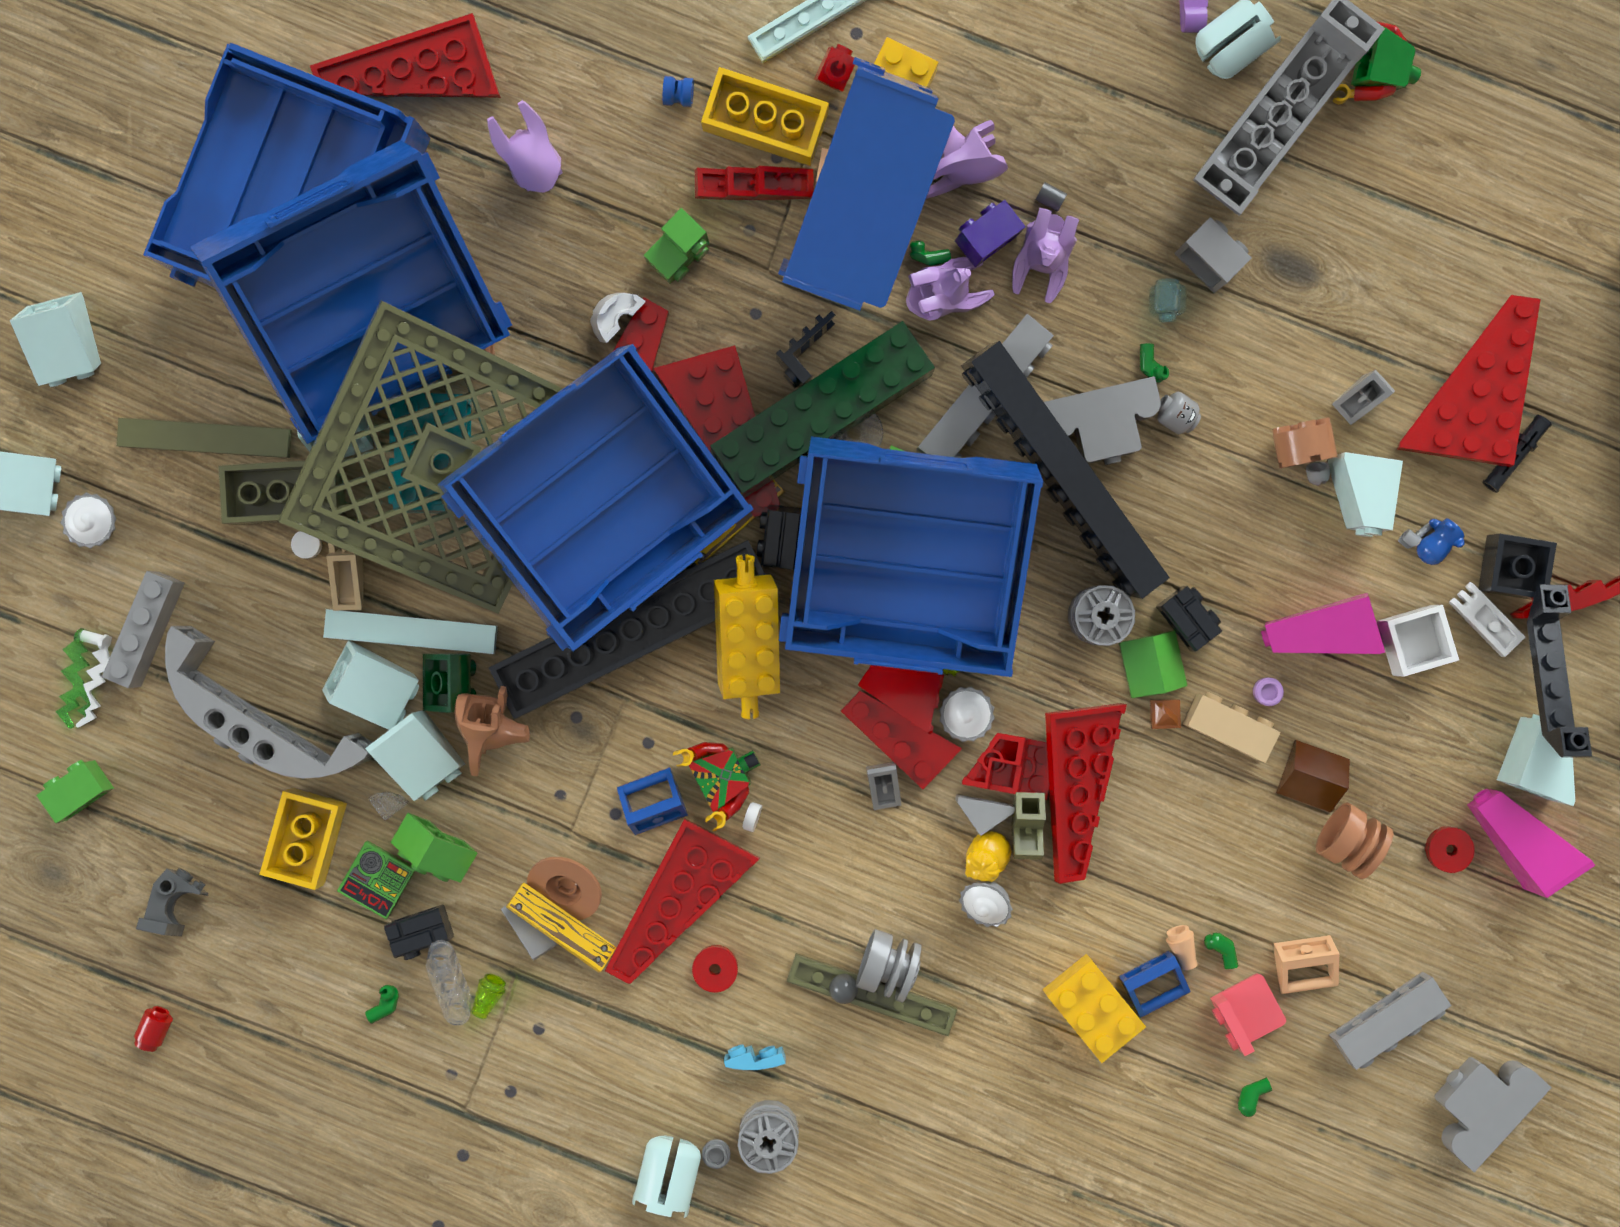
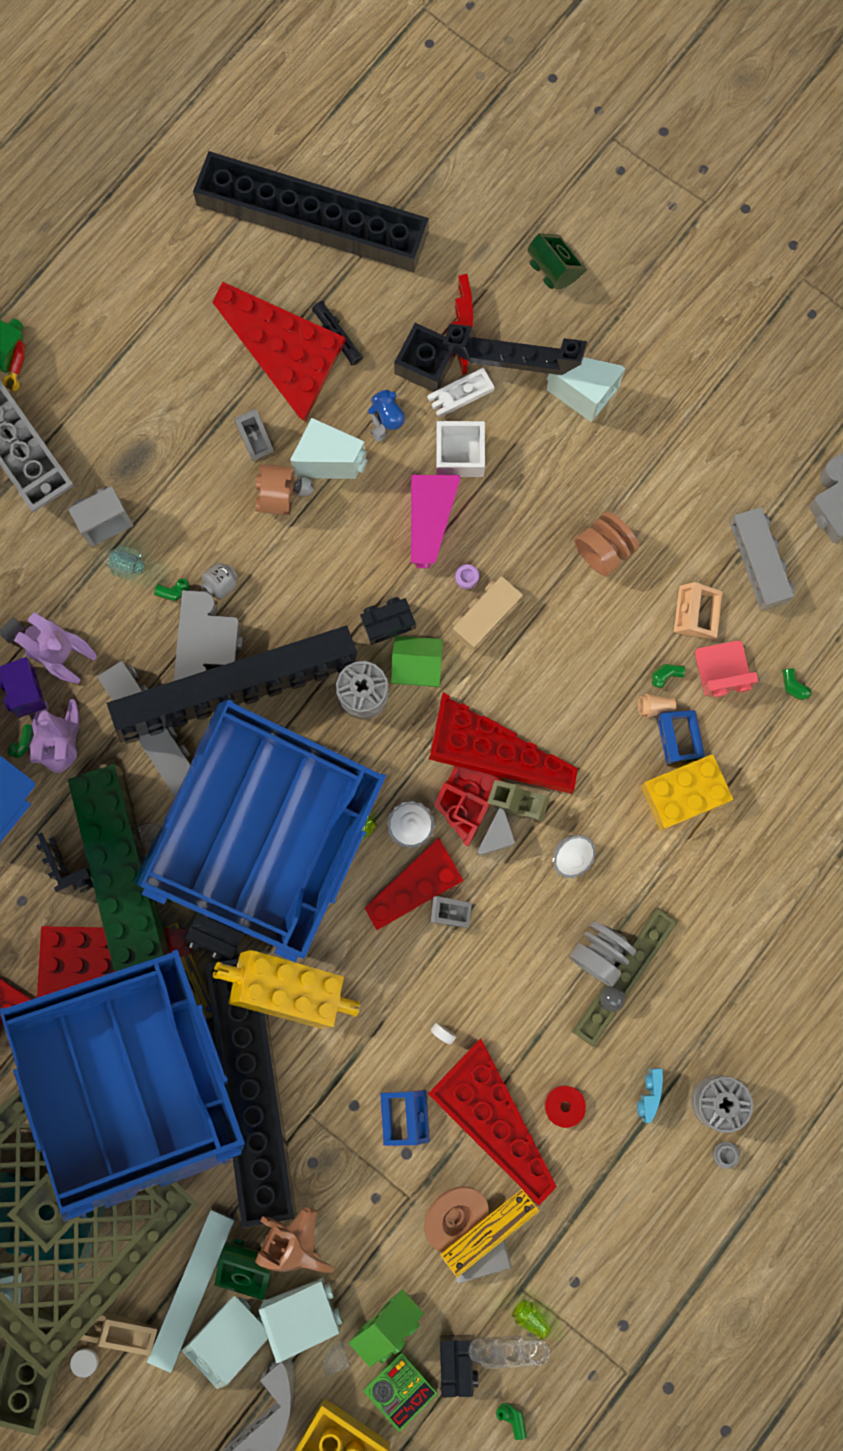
camera: 70 degrees left, 10 degrees down
light aqua cylinder [632,1135,701,1218] -> none
torso [673,742,761,831] -> none
red slope [858,665,944,735] -> none
yellow hair [965,831,1011,882] -> none
dark orange tile [1150,699,1181,729] -> none
reddish brown slope [1276,740,1350,813] -> none
red piece [1425,826,1475,873] -> none
dark pink slope [1467,789,1595,898] -> none

